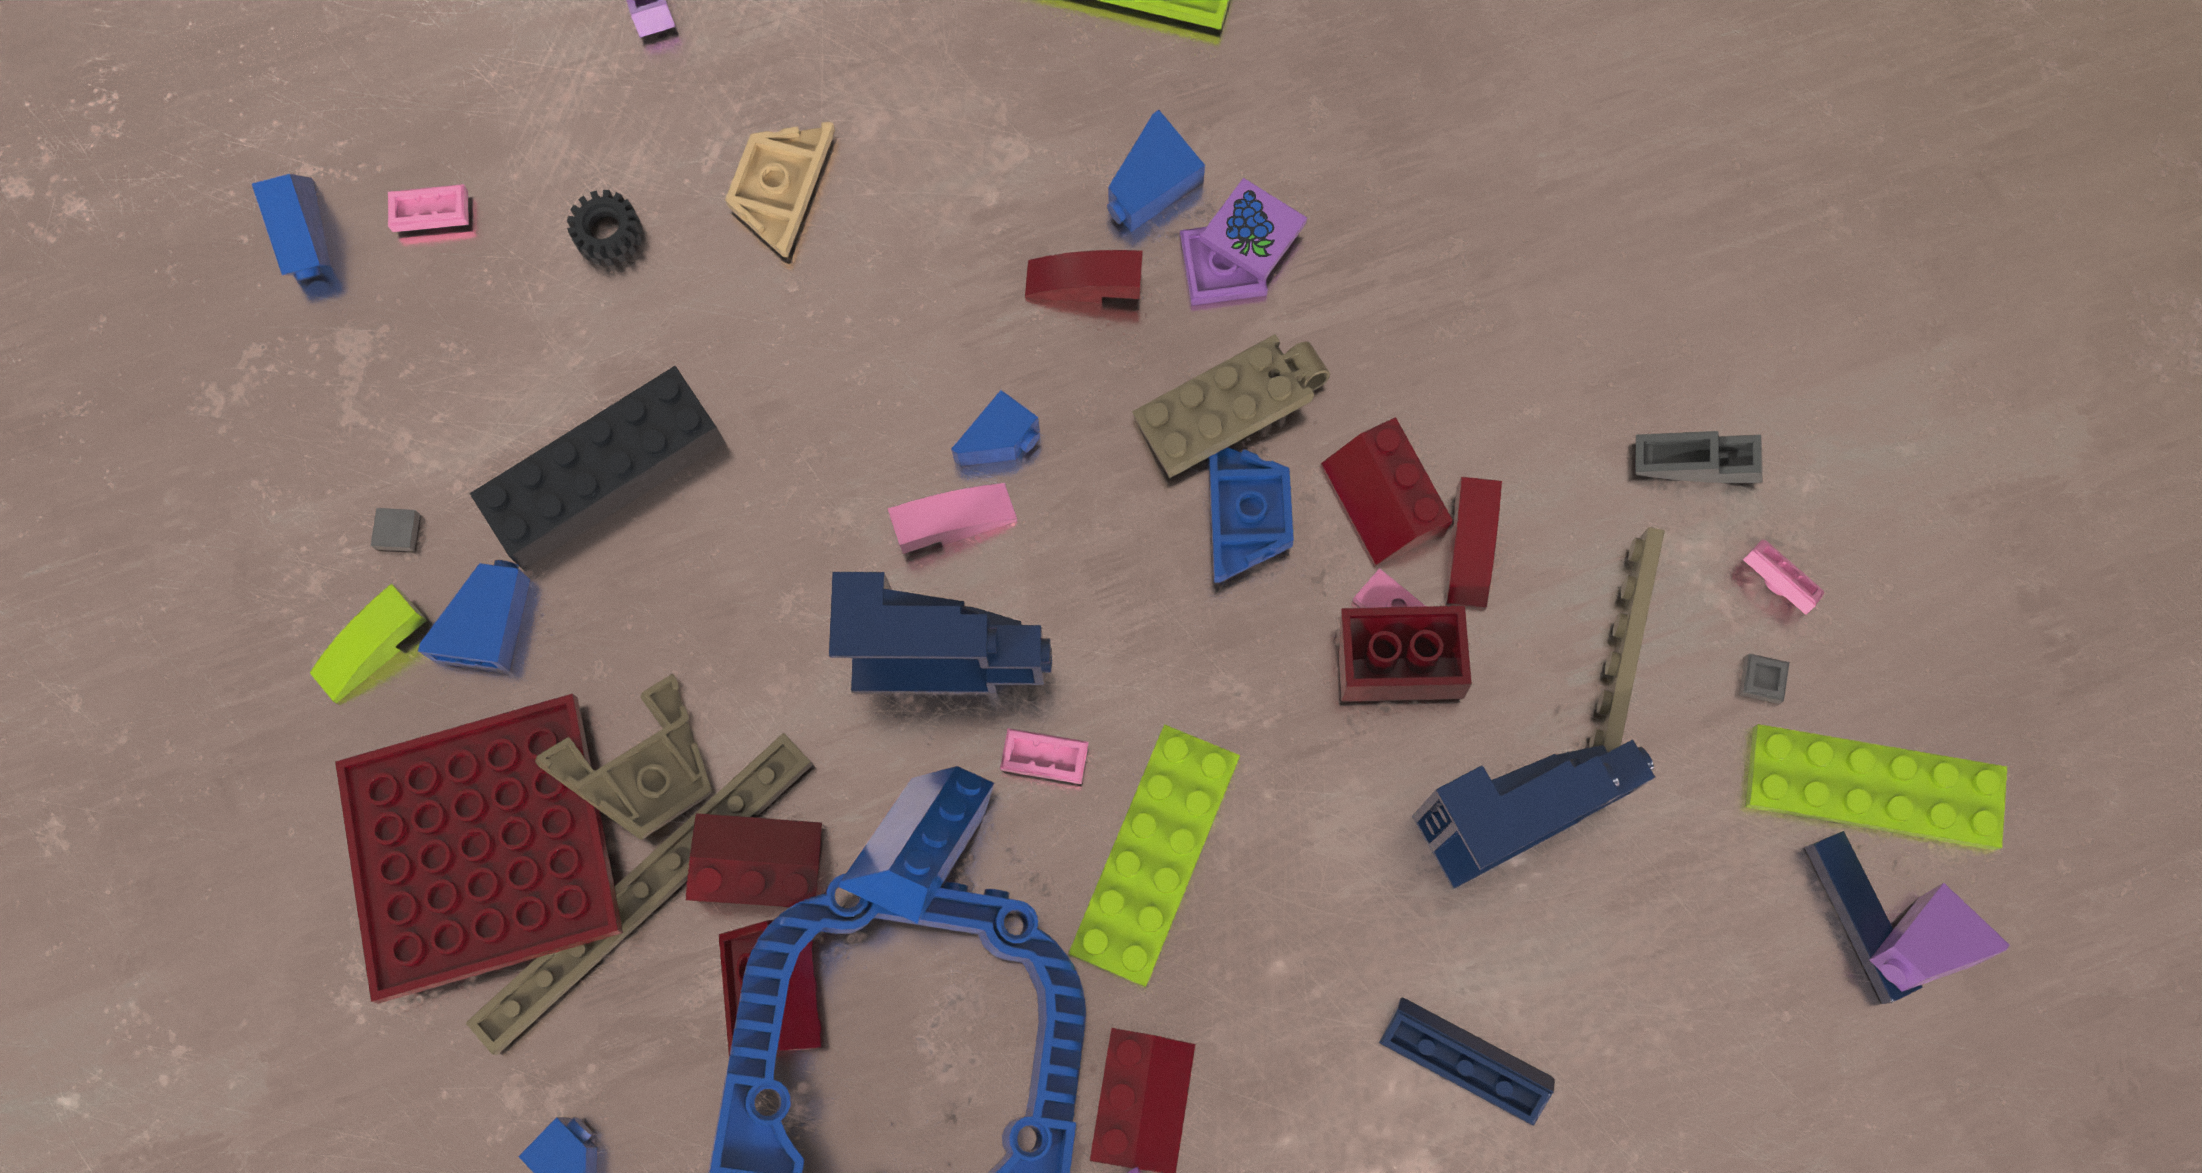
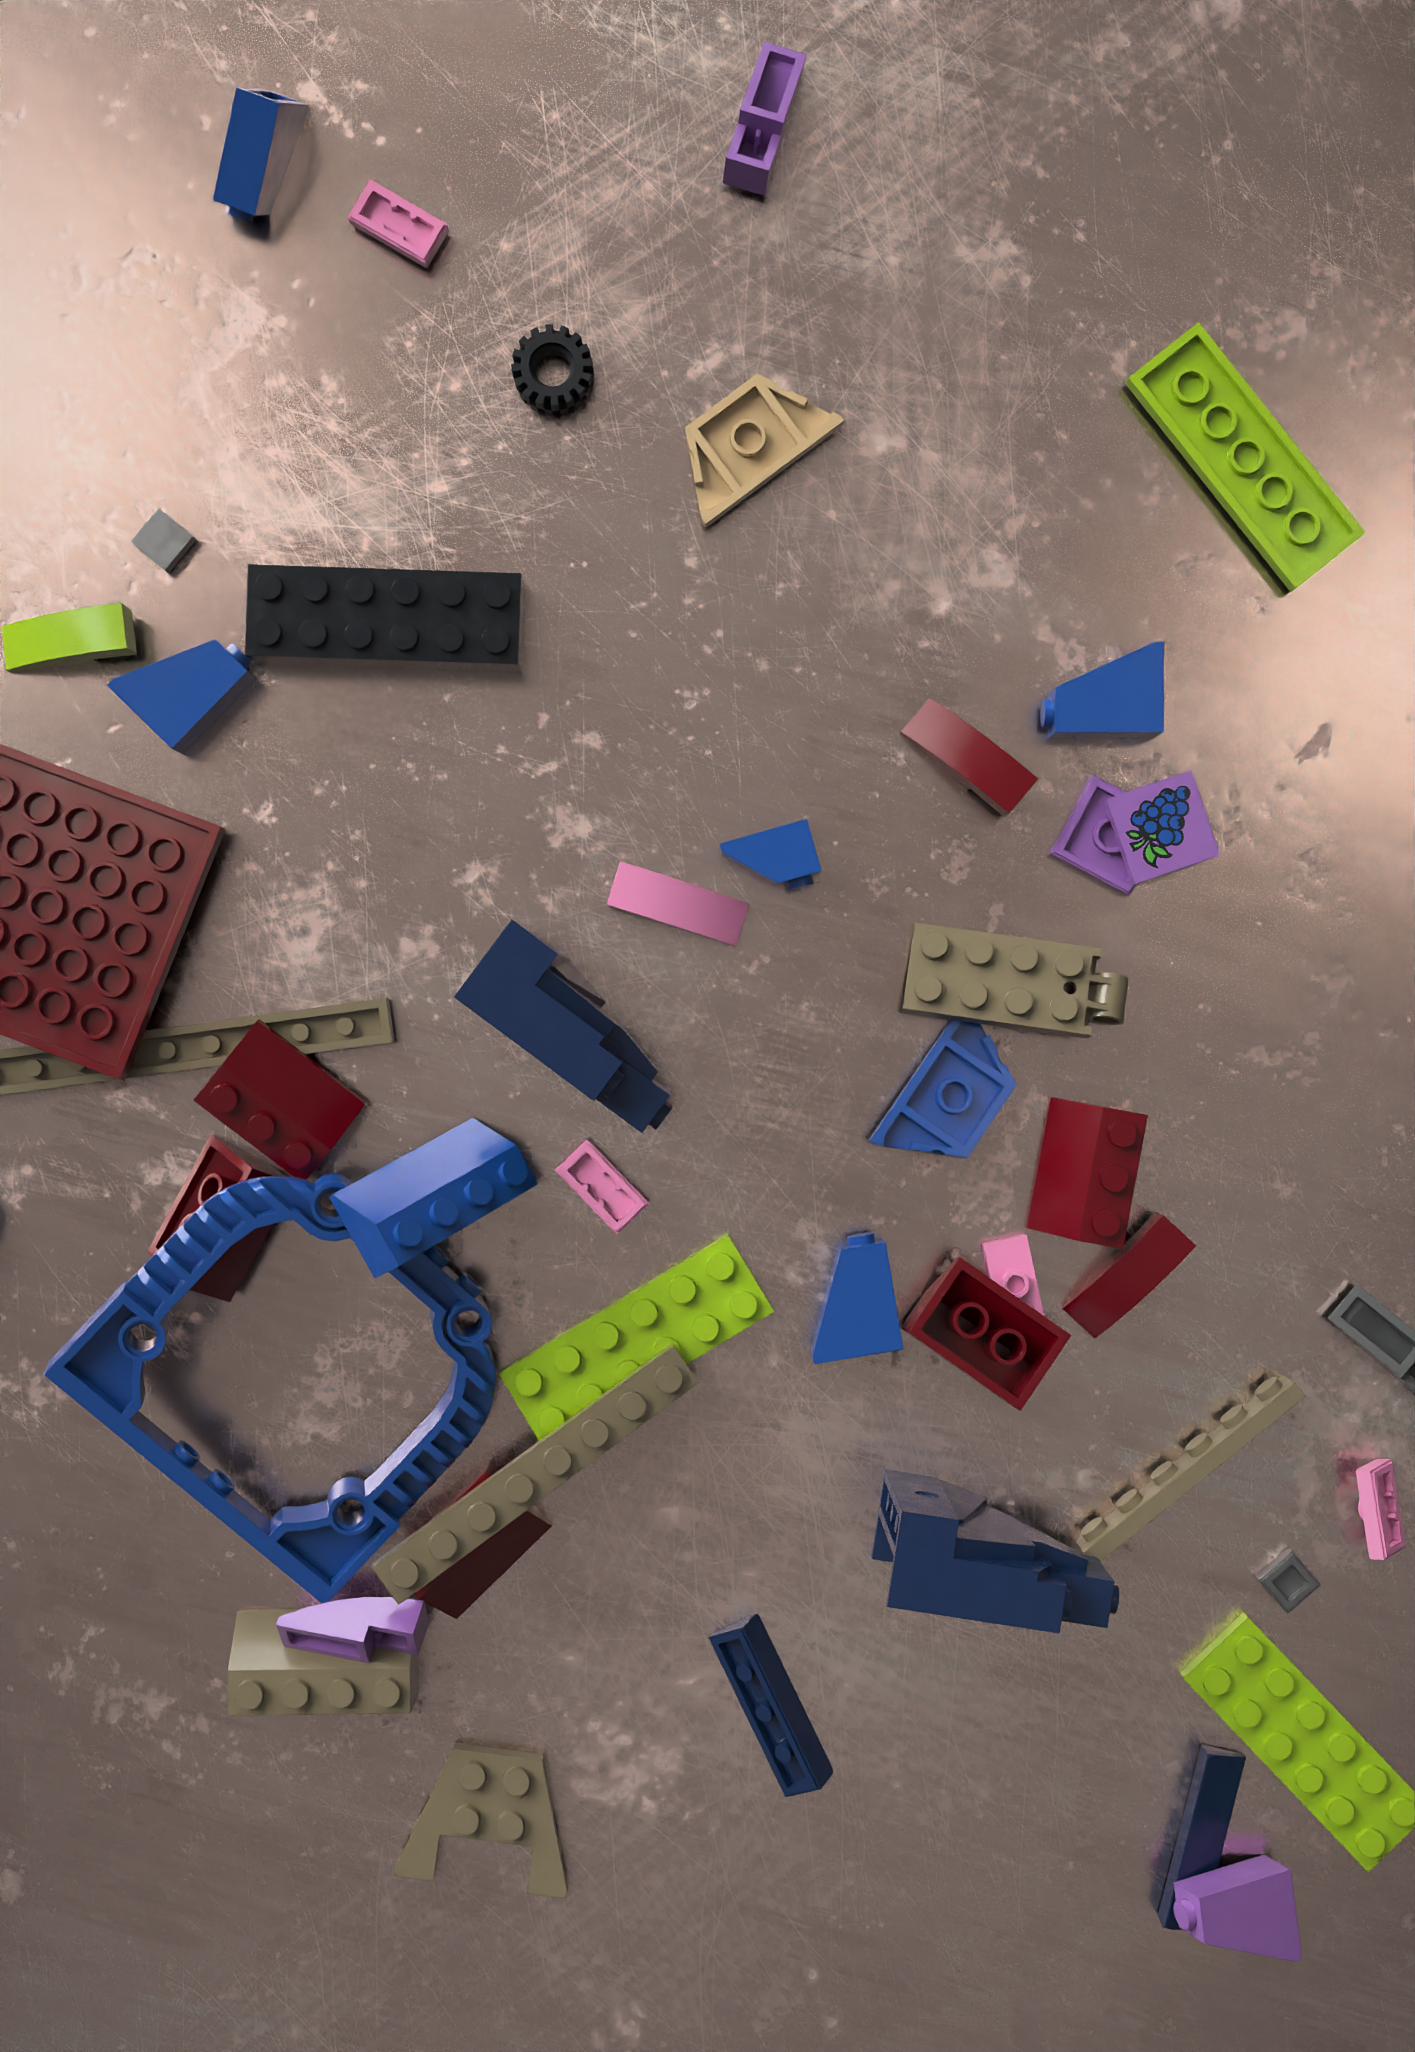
camera: 30 degrees right, 15 degrees up
dark tan wing [535,674,712,840] -> none
none -> dark tan plate [372,1344,699,1605]
none -> blue slope [810,1232,904,1364]

